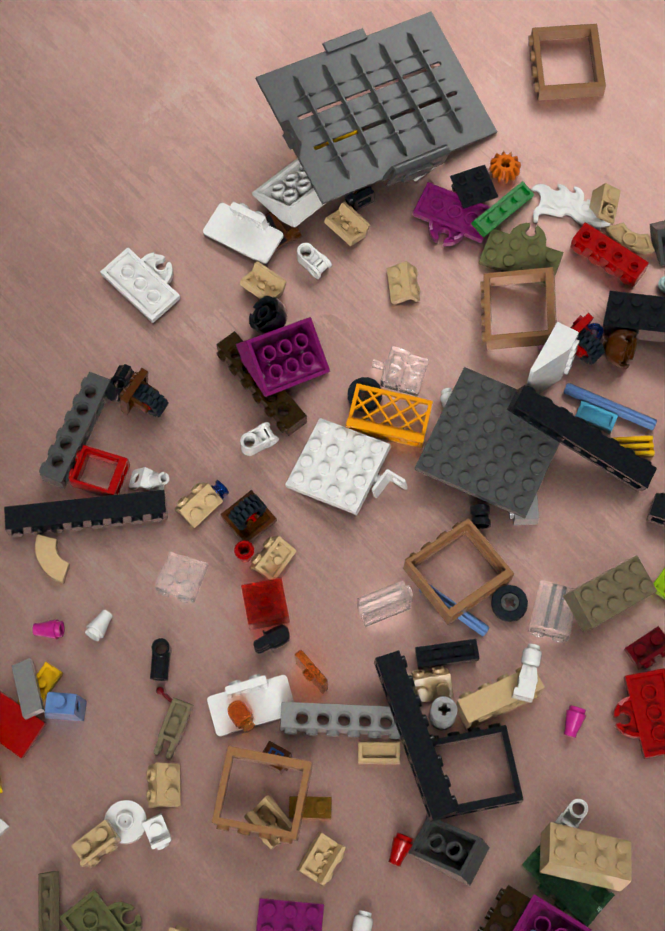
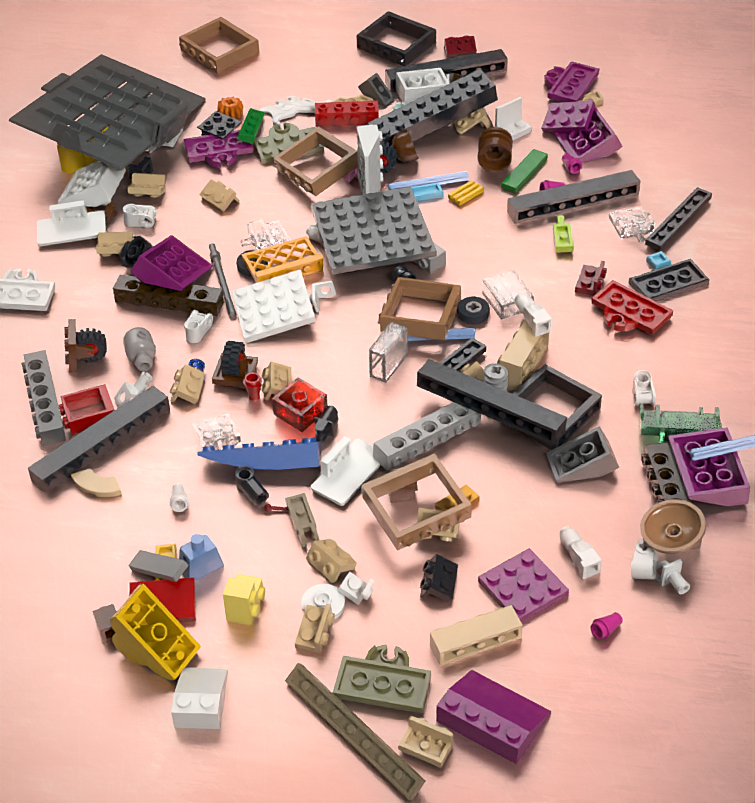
camera: 40 degrees left, 25 degrees down
dark pink cone [32,619,65,639] -> none
black piece [106,364,134,402] -> none
clear orange arm [227,700,255,732] -> none
clear orange plate [295,650,328,694] -> none
tan bracket [297,832,346,885] -> none
tan tile [358,742,400,764] -> none
red cone [388,832,413,866] -> none
black brick [507,385,657,492] -> none
tan brick [540,822,632,892] -> none
dark tan brick [563,555,657,632] -> none
dark pink cone [564,705,586,738] -> none
tan slope [589,183,621,224] -> none
none -> light grey piece [123,327,156,371]
none -> wedge [197,437,321,470]
none -> dark grey bar [209,243,236,317]
none -> light yellow brick [222,574,266,625]
none -> black bracket [420,554,458,602]

